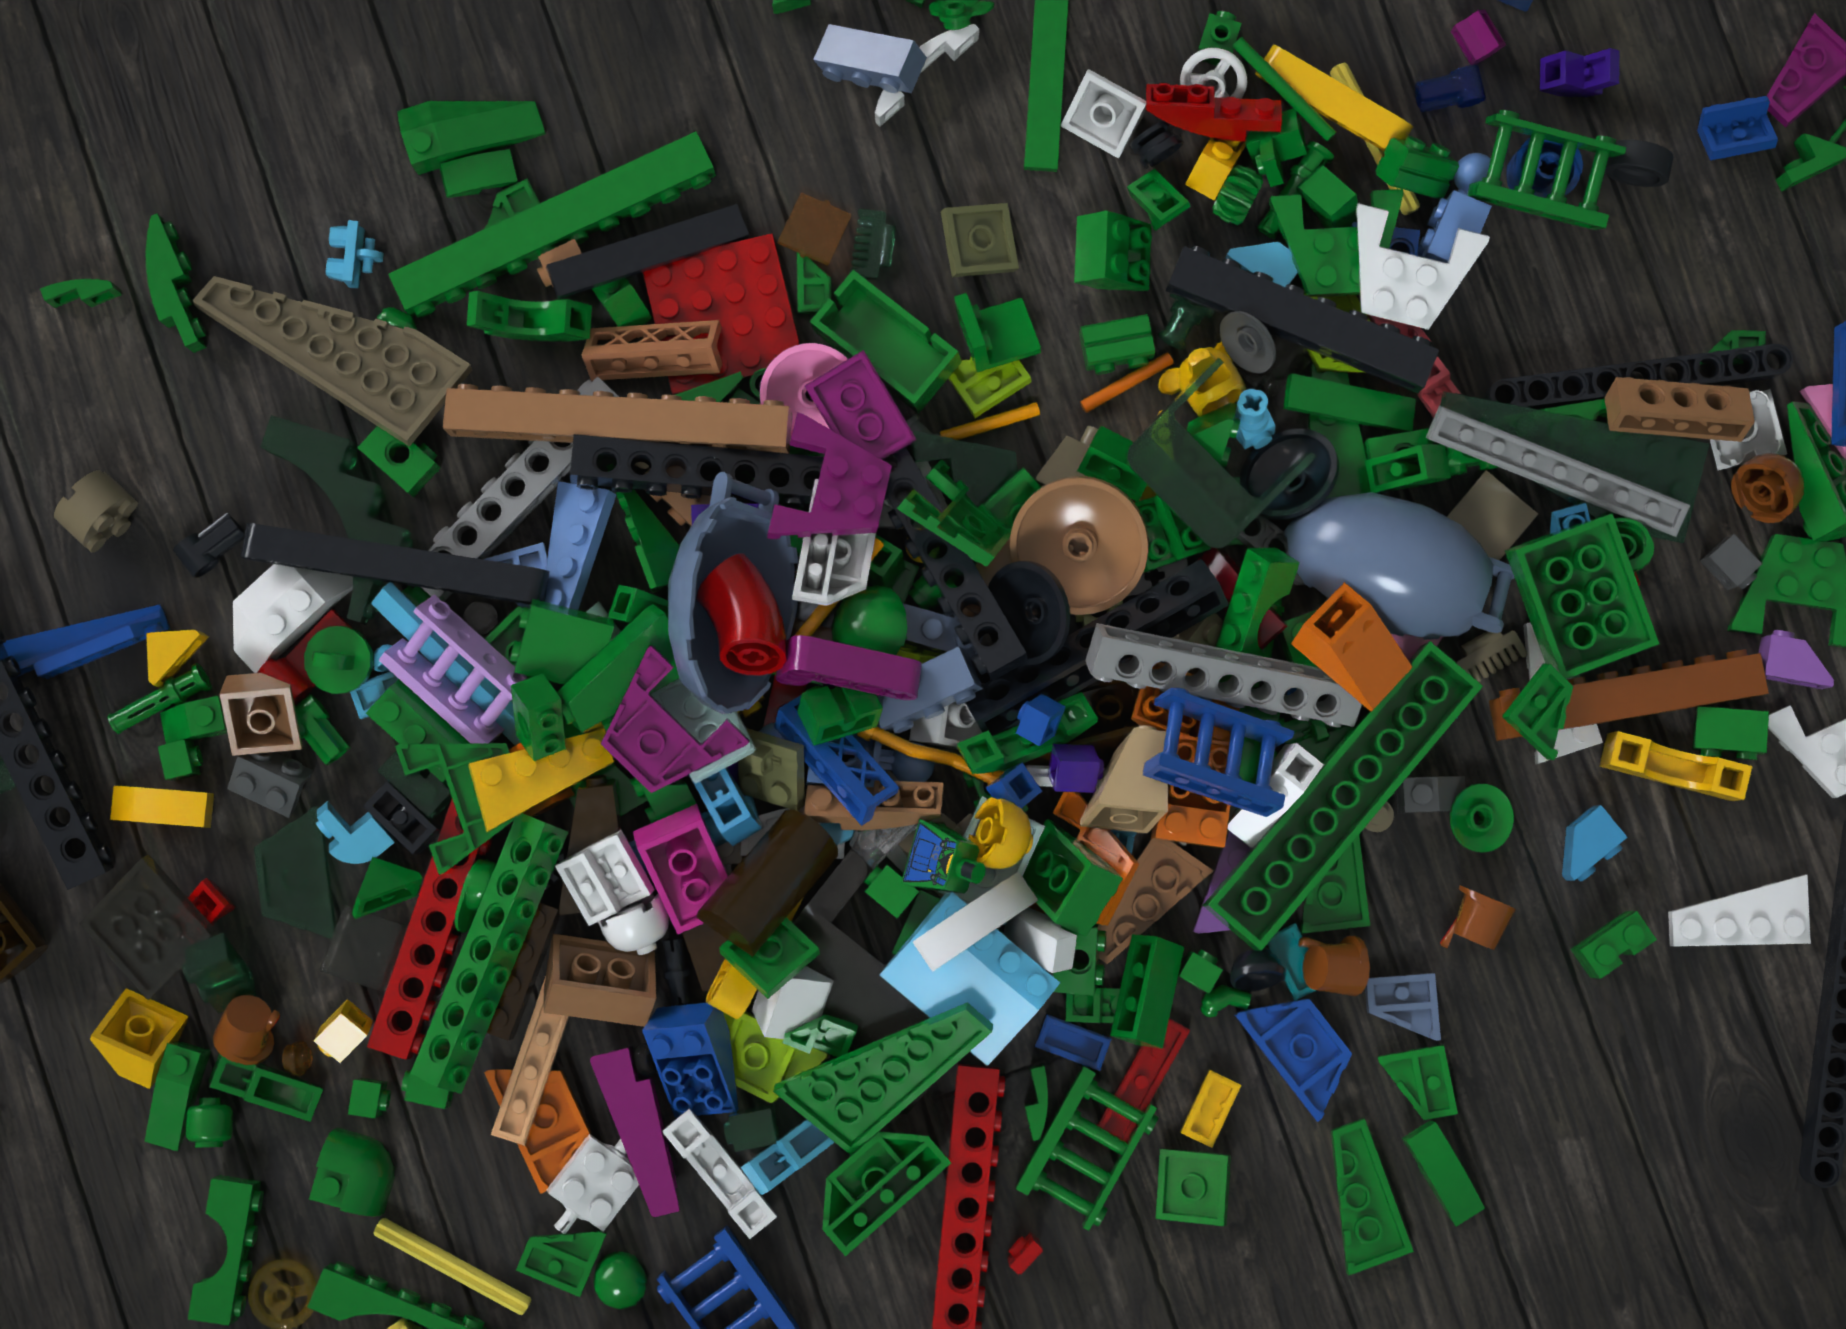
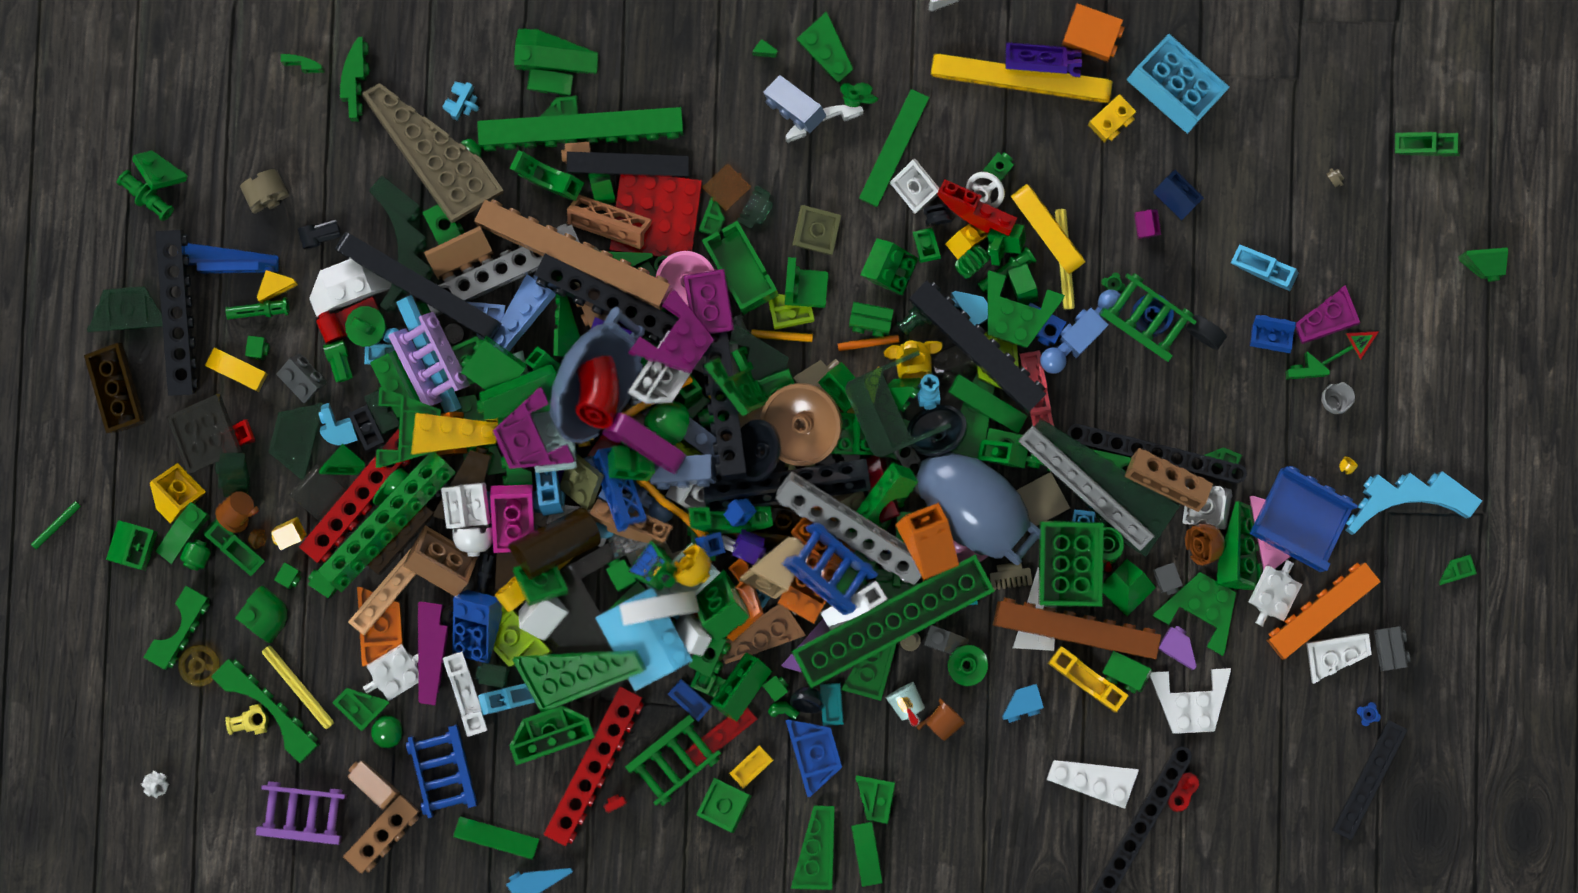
camera: 25 degrees right, 0 degrees up
green slope [160,696,227,744] -> none
medium nougat slope [220,673,302,756] -> none
green brick [511,673,566,761] -> none
green slope [782,1015,858,1057] -> none
green slope [1024,1064,1048,1141] -> none
dark grey dish [1220,311,1276,373] -> none
green bar [1232,37,1337,142] -> none
dark orange hat [1298,936,1370,996] -> none
white wing [1356,203,1490,330] -> none
sand blue wing [1365,973,1441,1041] -> none
green brick [1375,136,1459,199] -> none
clear blue piece [1415,65,1486,112] -> none
green wing [1502,663,1573,760] -> none
dark purple brick [1540,48,1620,97] -> none
green brick [1570,911,1657,979] -> none
none -> green slope [106,520,158,571]
none -> medium nougat slope [424,226,494,281]
none -> light aqua hat [886,682,925,726]
none -> green plate [1101,273,1125,291]
none -> green slope [1102,559,1156,617]
none -> medium azure slope [1231,244,1298,291]

